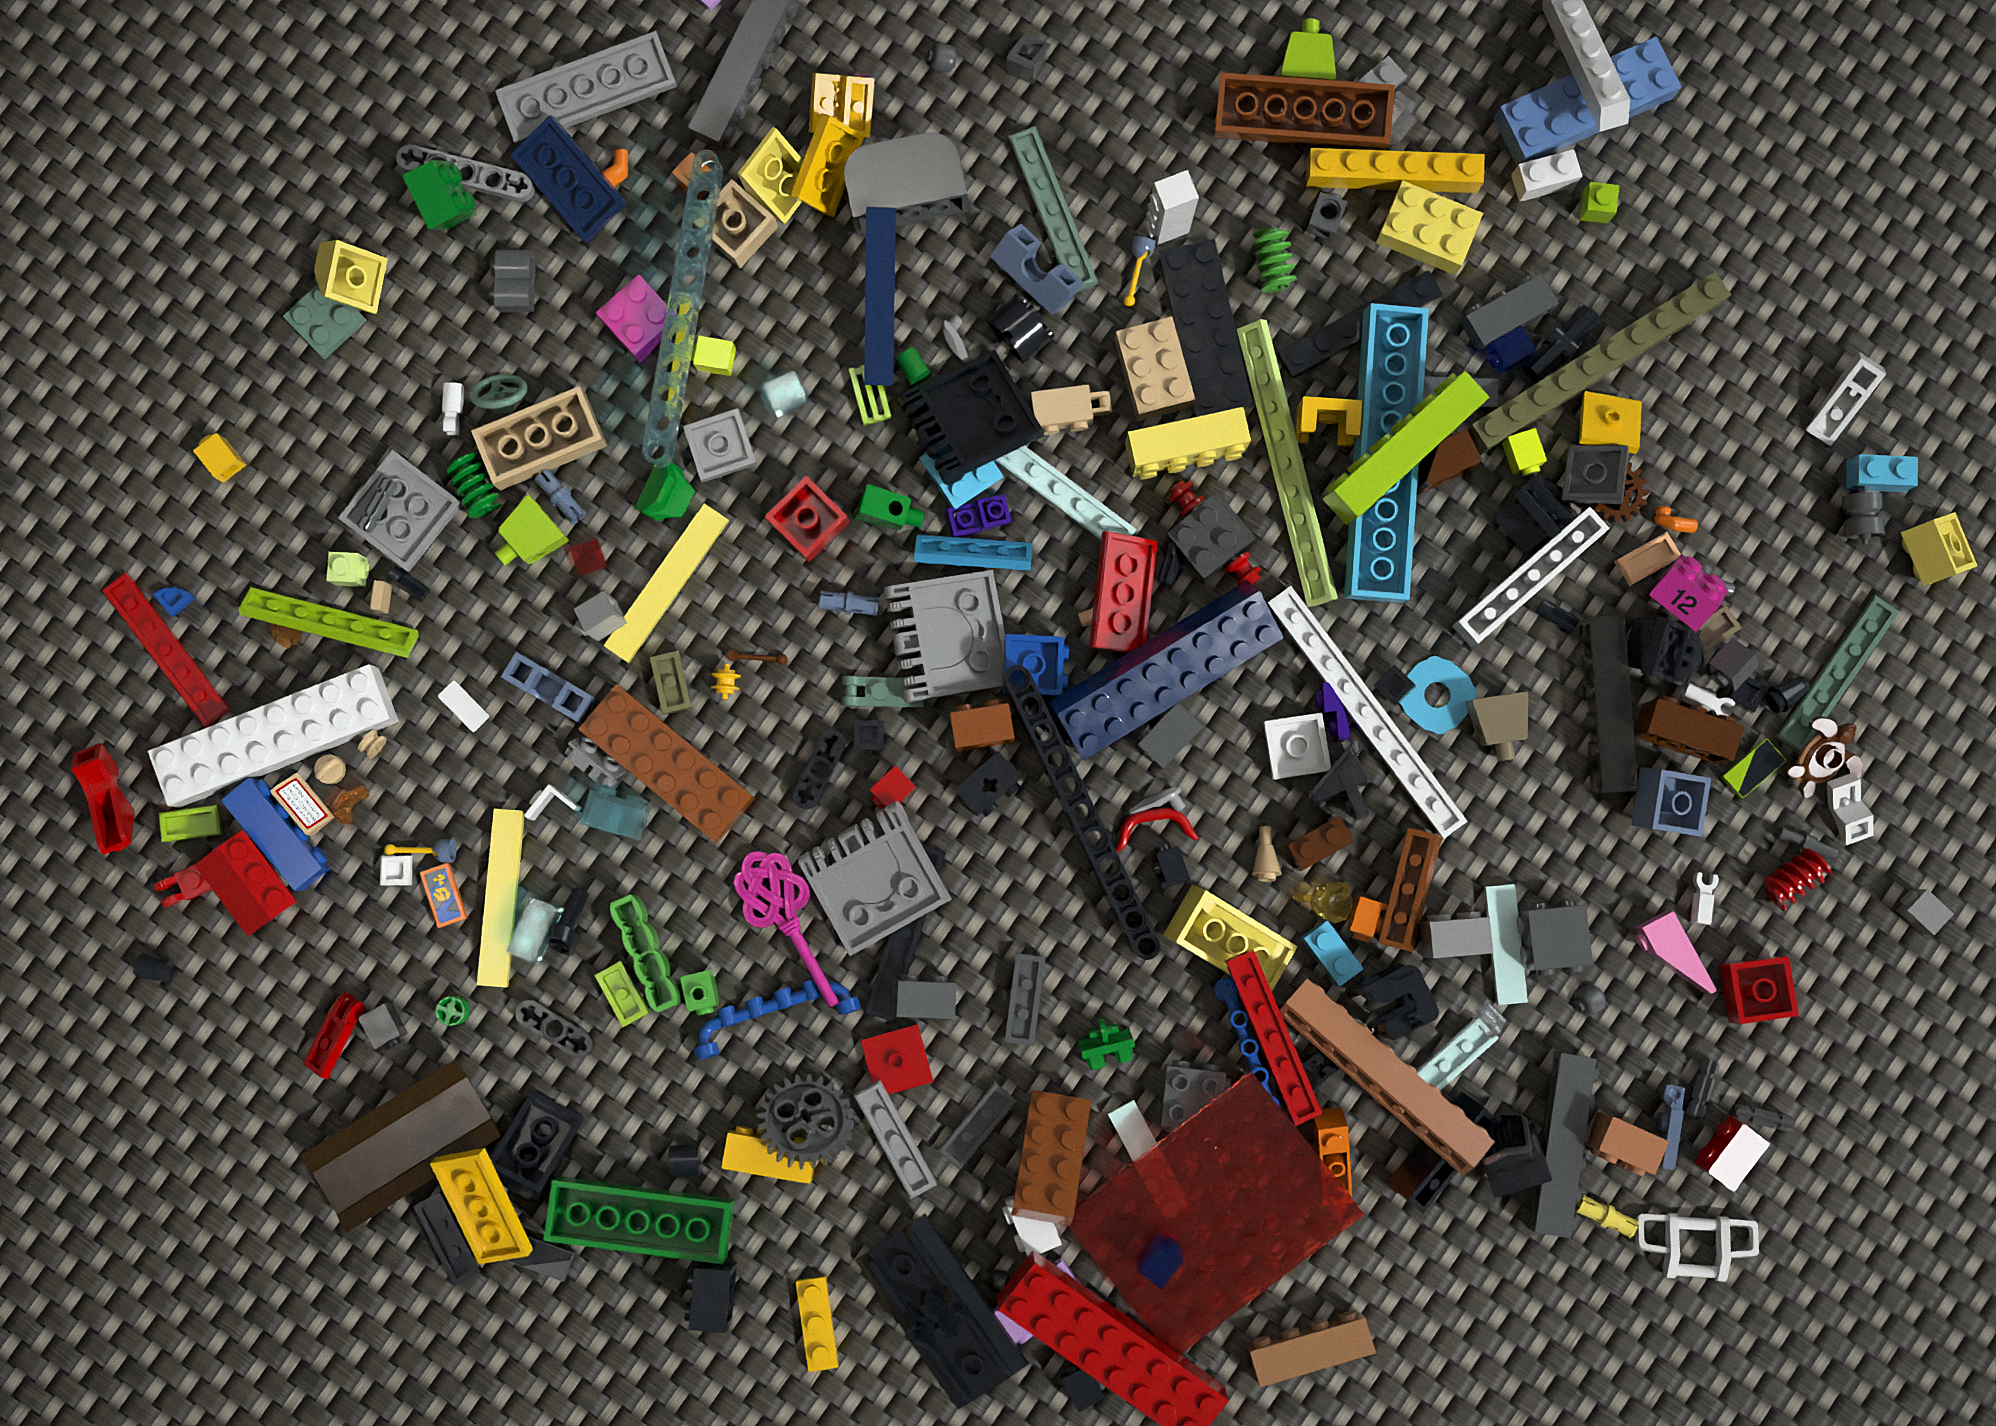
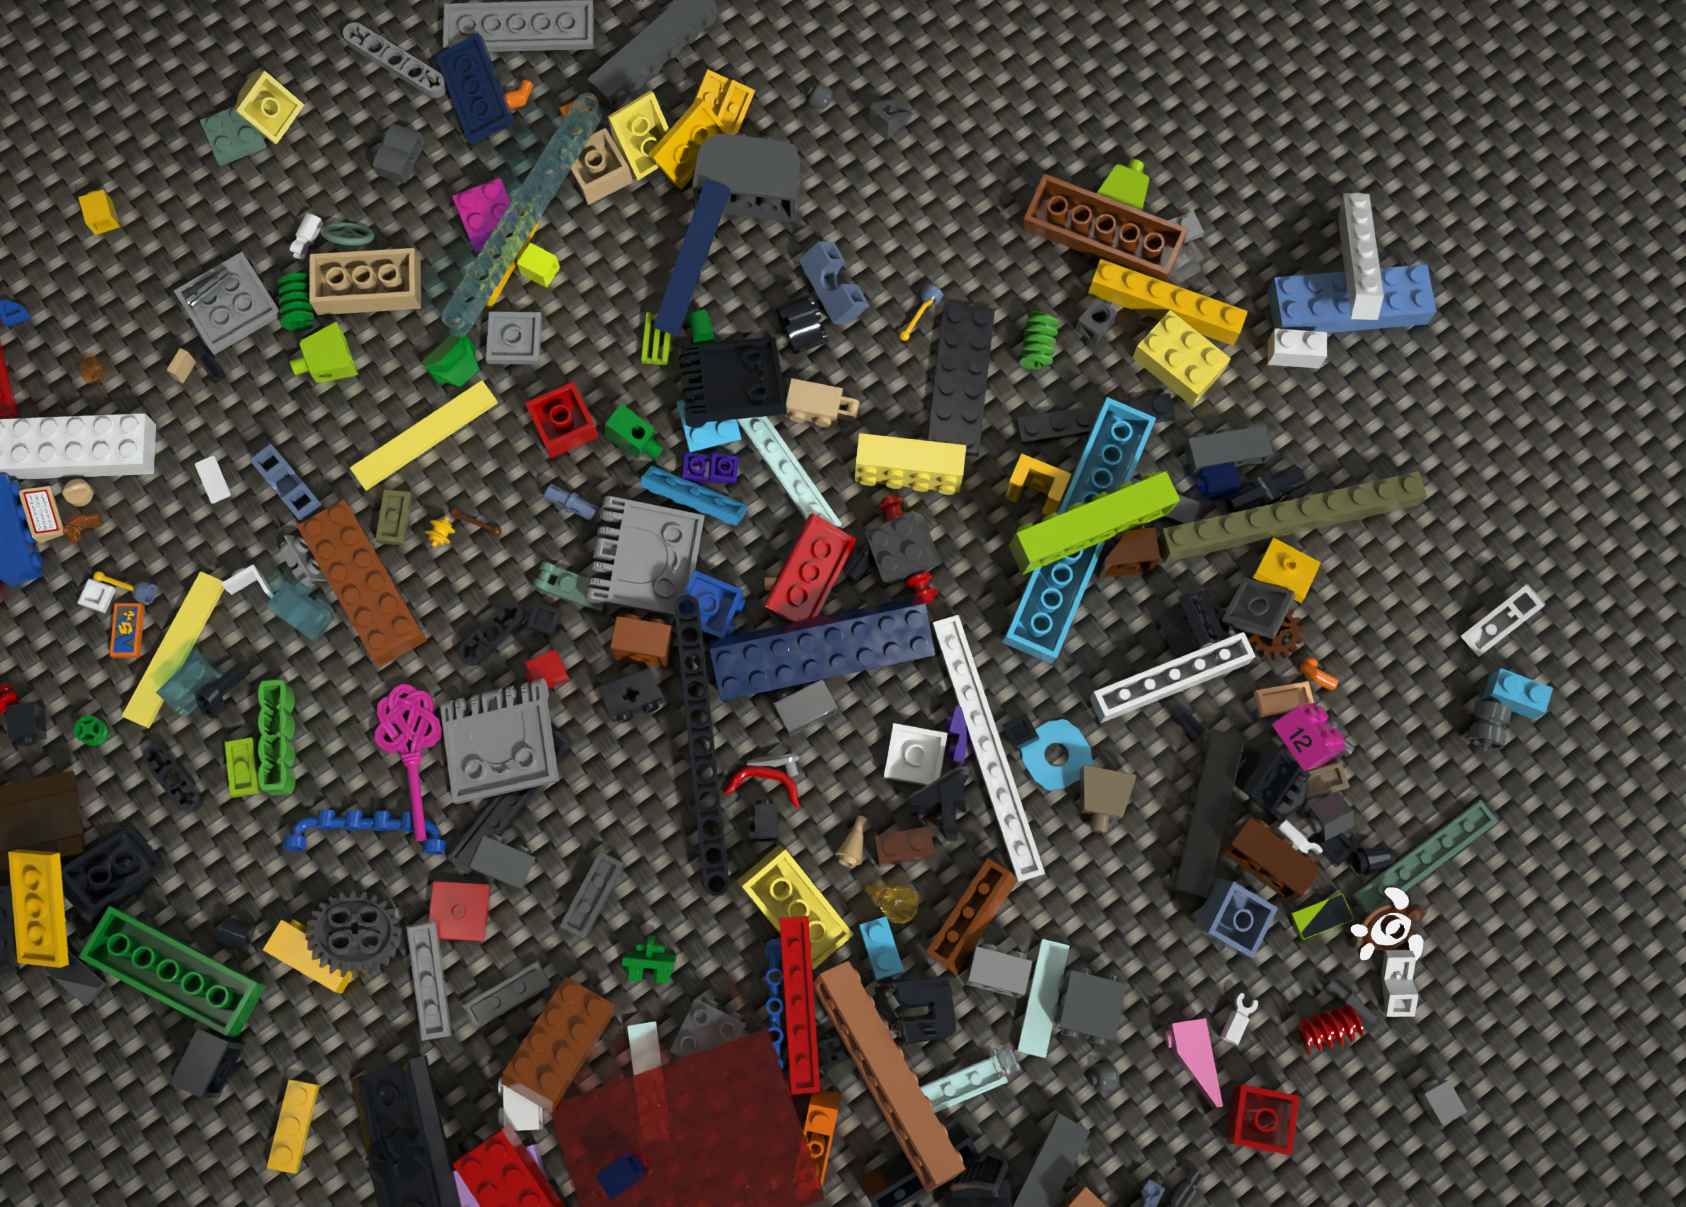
camera: 15 degrees right, 10 degrees down
lime tile [238,587,419,658] -> none
yellowish green brick [327,552,369,587] -> none
tan bush [358,729,387,759] -> none
green brick [402,160,477,230] -> none
sand blue pin [535,469,586,525] -> none
clear red tile [569,538,608,577] -> none
light grey brick [574,591,627,641] -> none
bright green brick [680,969,720,1016] -> none
clear light blue brick [761,371,809,417] -> none
light grey bar [943,316,971,363] -> none
sand green tile [1009,126,1098,293] -> none
tan brick [1114,317,1195,422] -> none
white brick [1144,170,1199,245] -> none
yellowish green plate [1237,319,1338,607] -> none
orange brick [1346,896,1388,943] -> none
neon yellow brick [1502,428,1547,477] -> none
lime brick [1579,182,1619,224] -> none
light yellow slope [1901,513,1977,587] -> none

